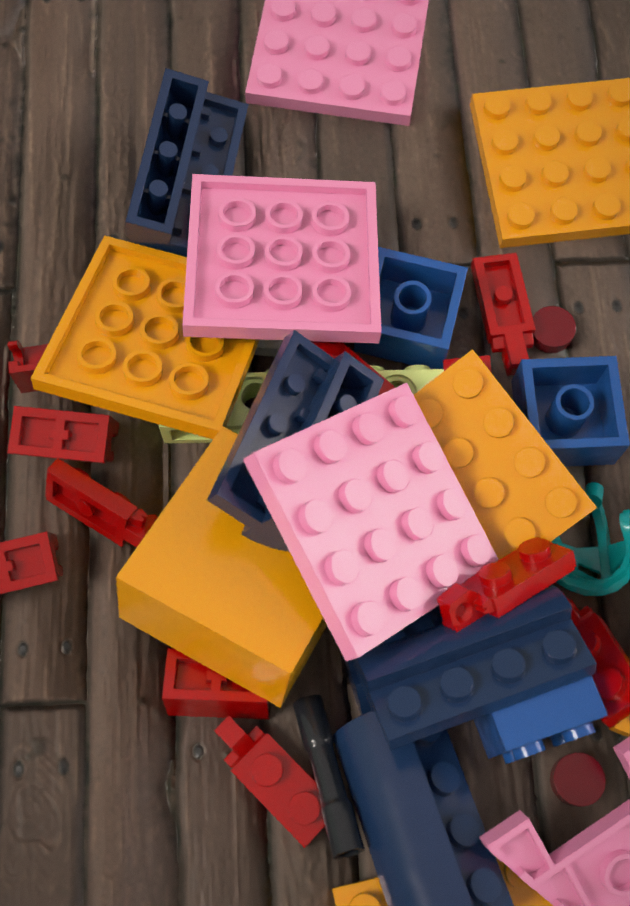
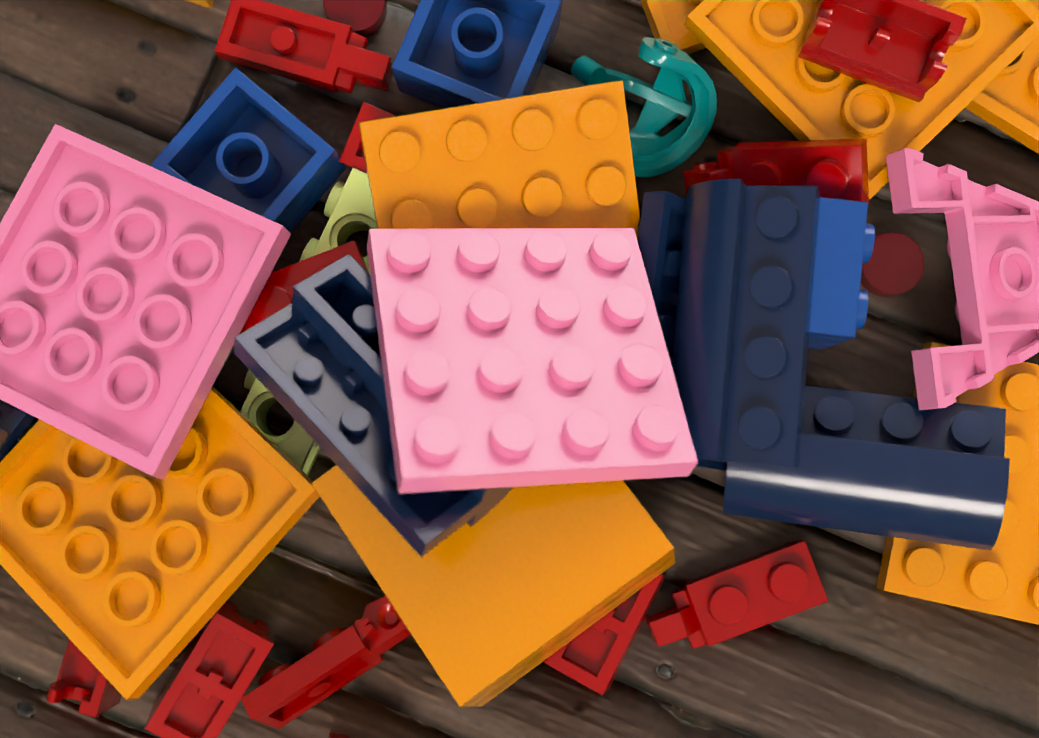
camera: 65 degrees left, 15 degrees up
black piece [293,695,365,860] -> none
red hinge [436,537,576,632] -> none

